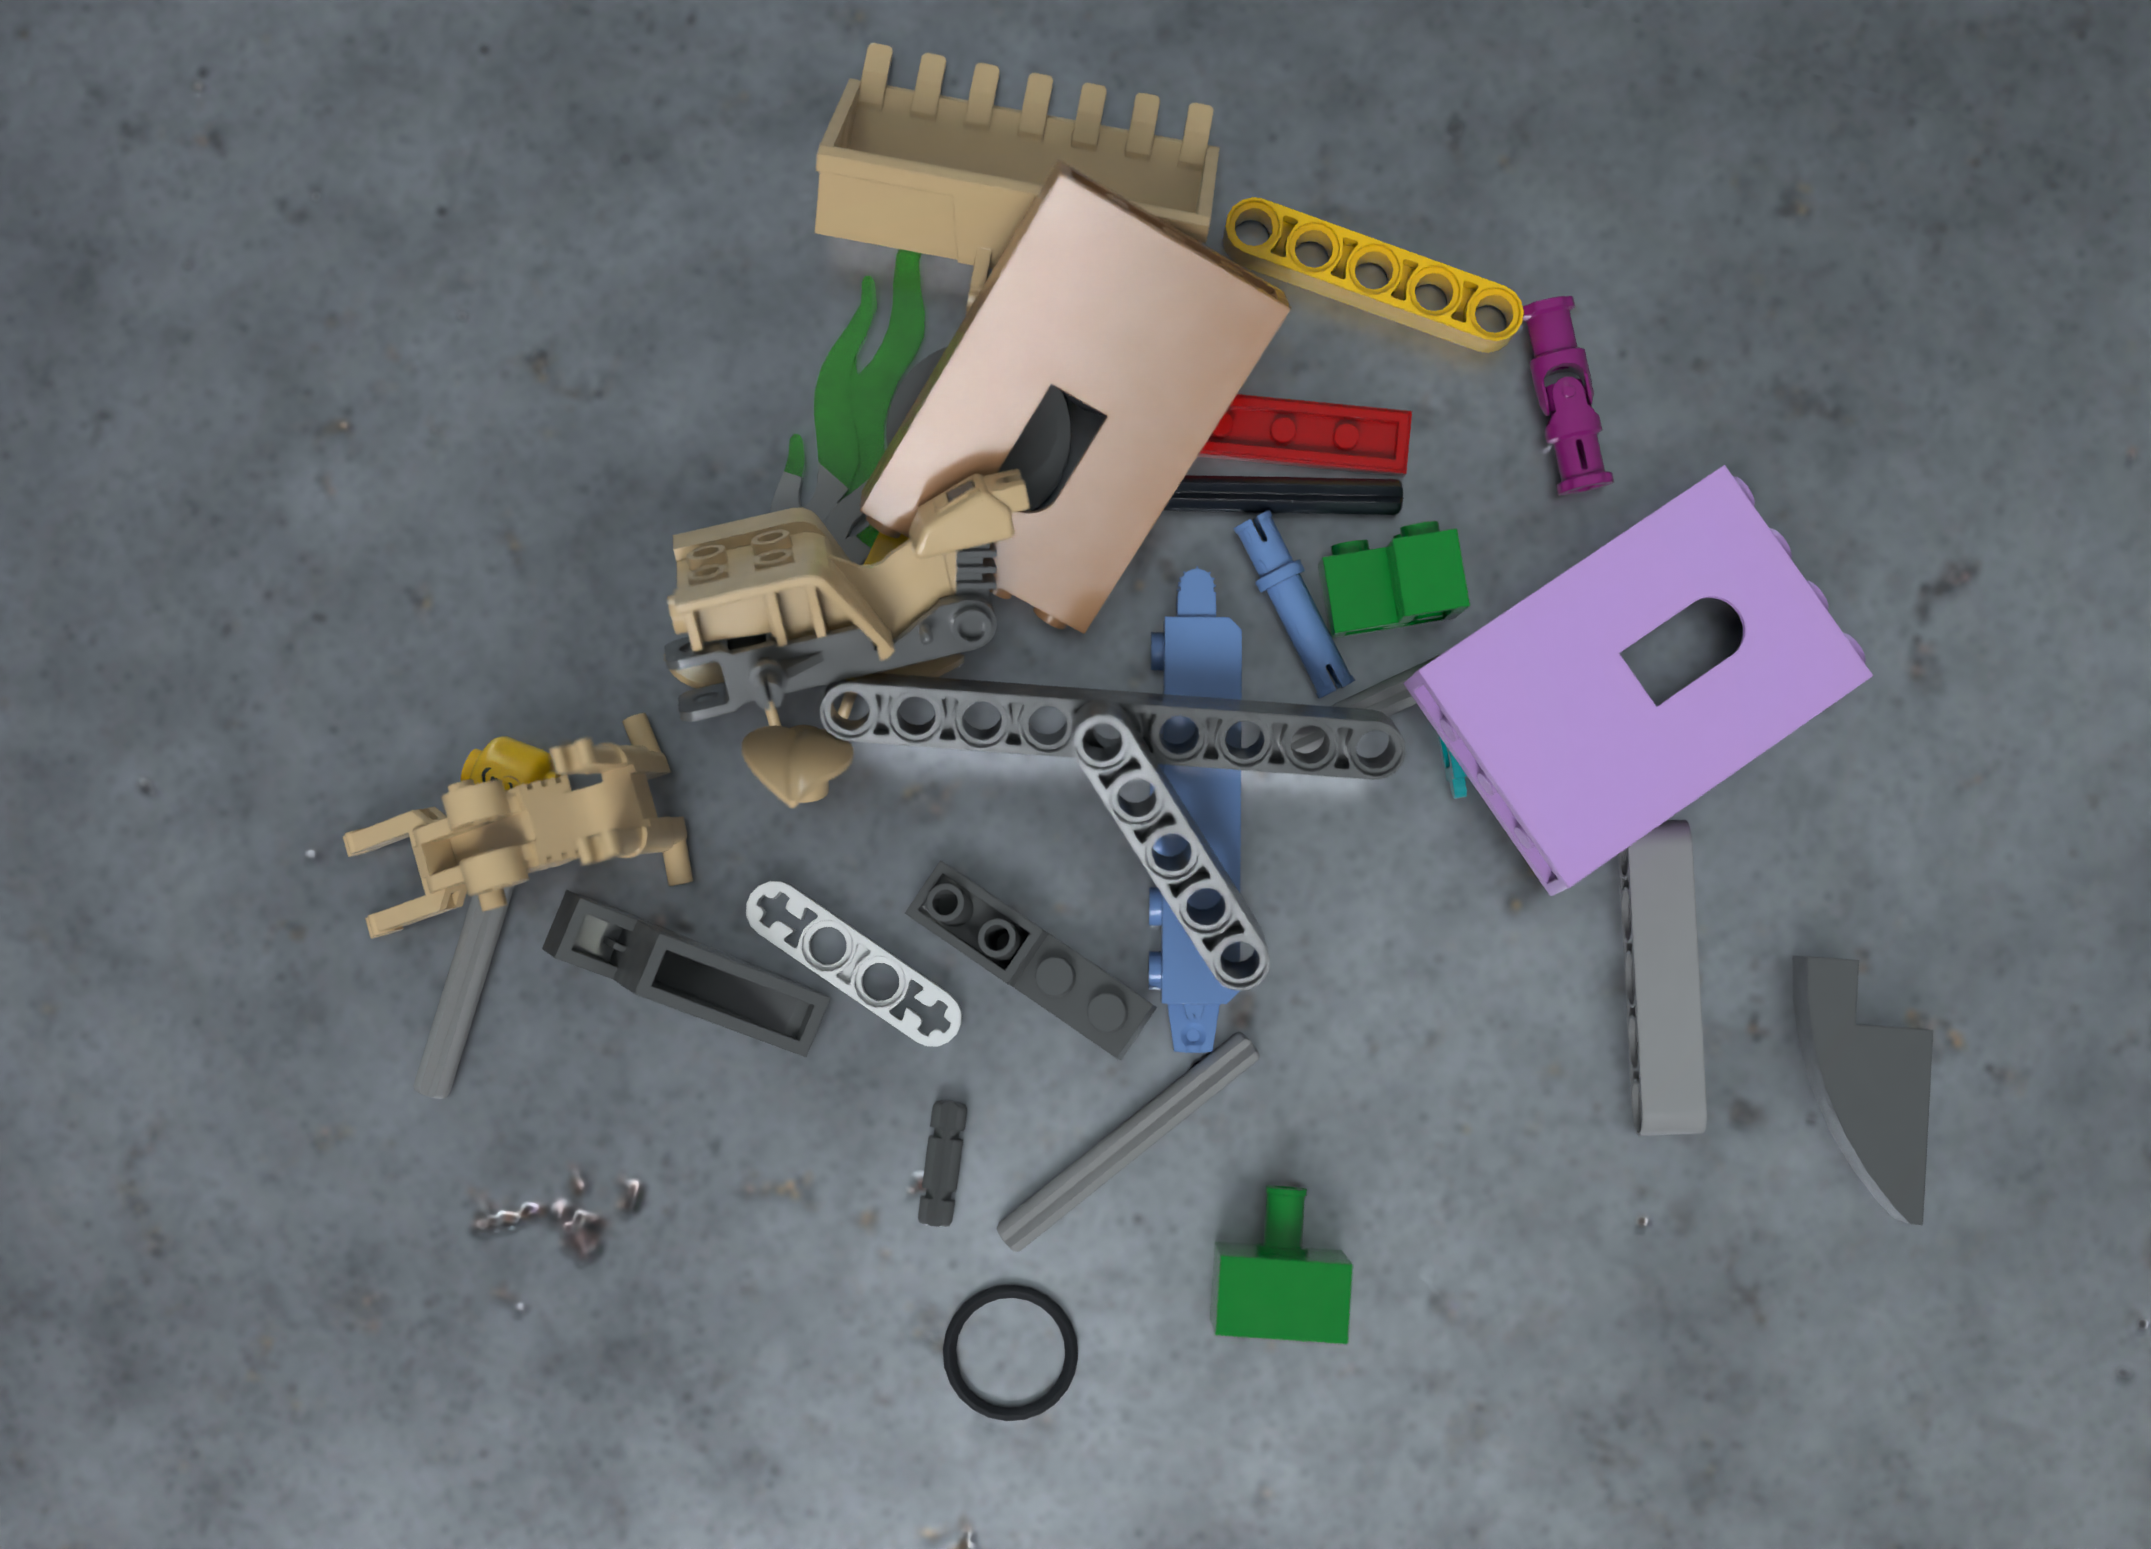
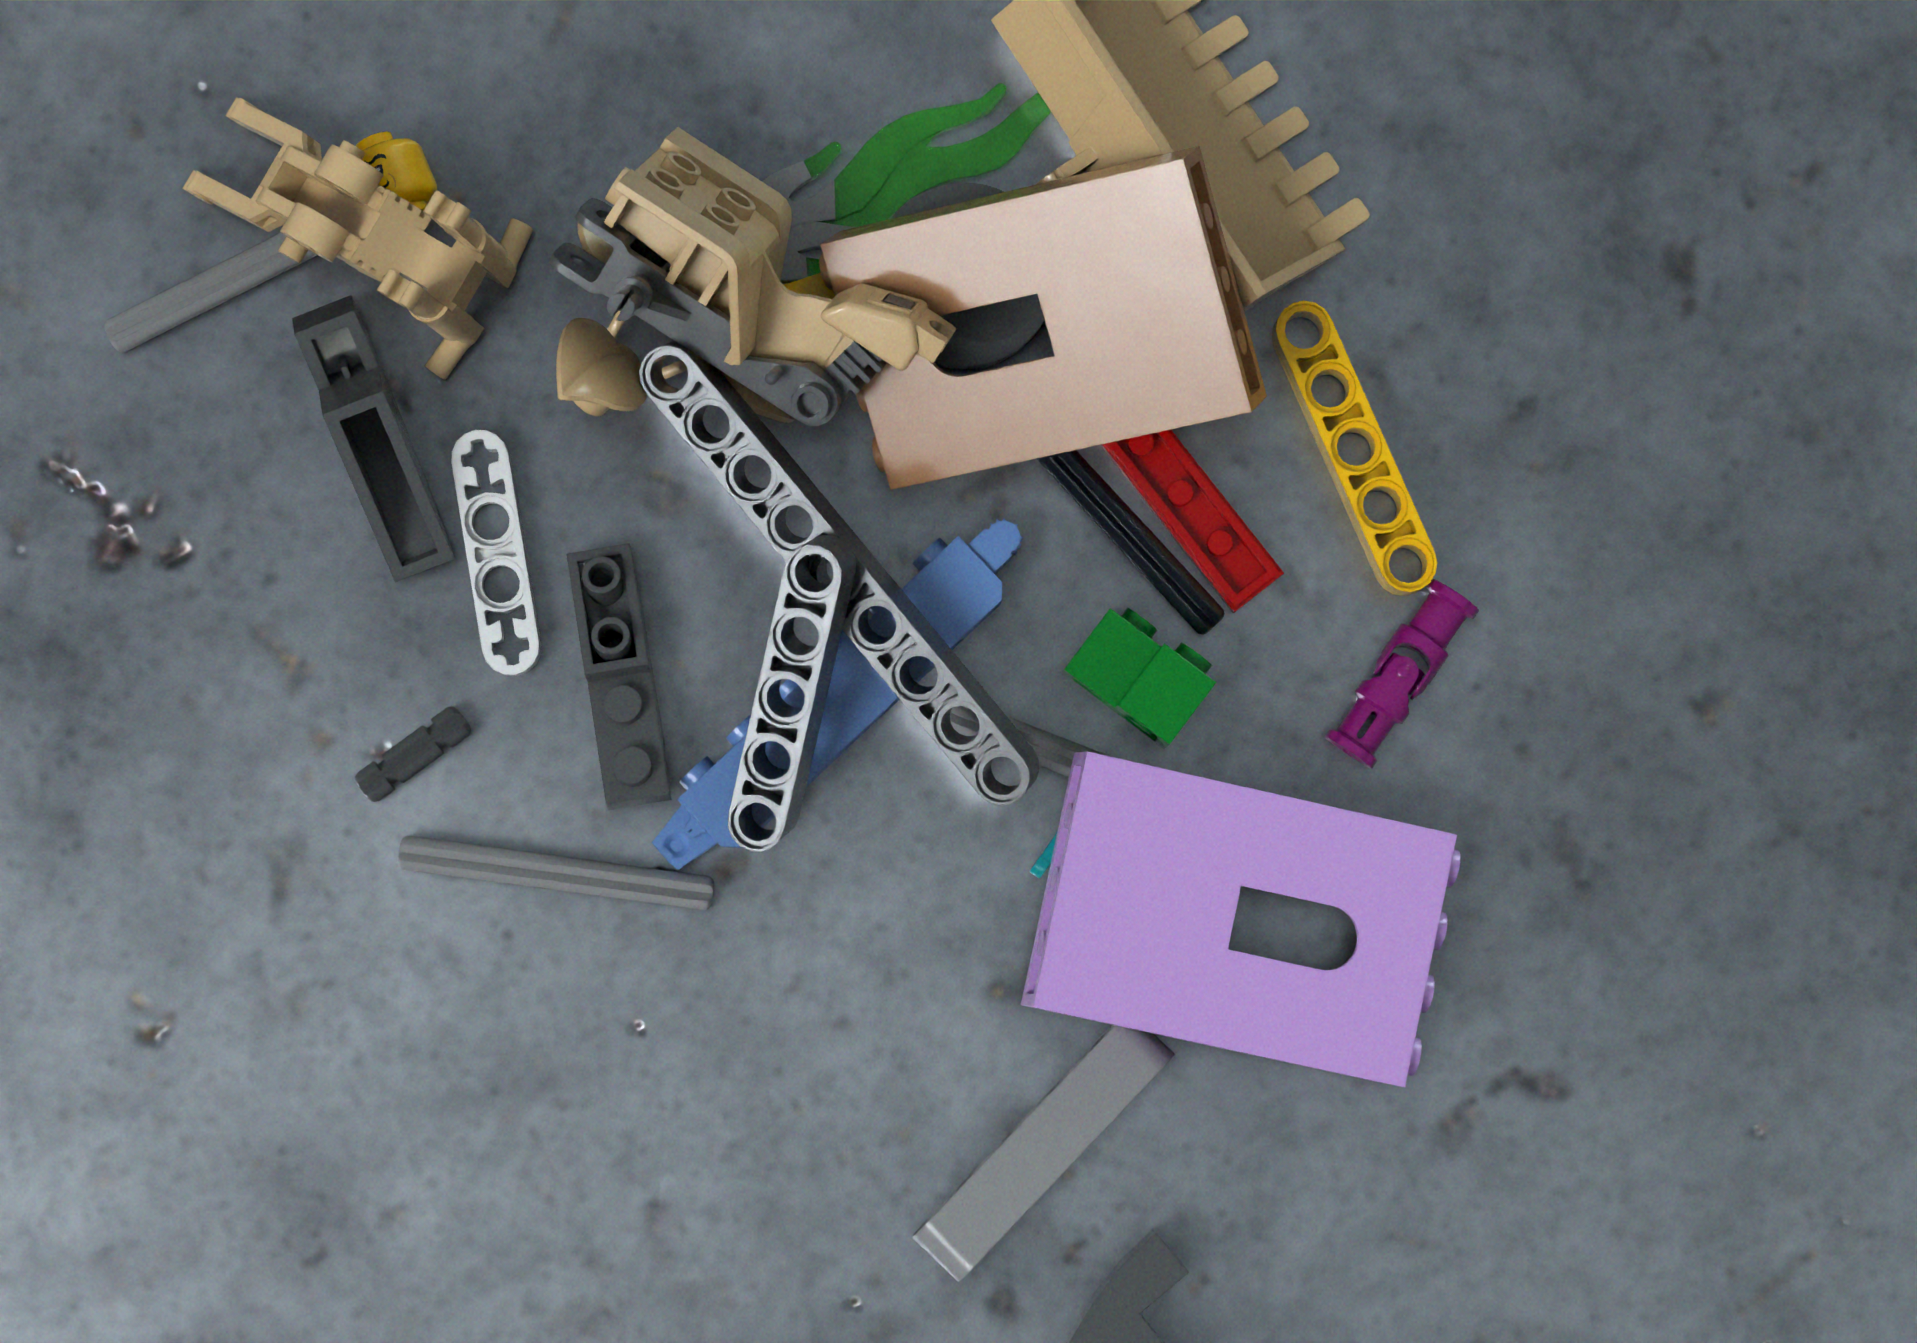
camera: 40 degrees right, 0 degrees up
black tyre [943,1285,1078,1421] -> none
green brick [1210,1185,1353,1344] -> none
medium blue pin [1233,510,1355,699] -> none

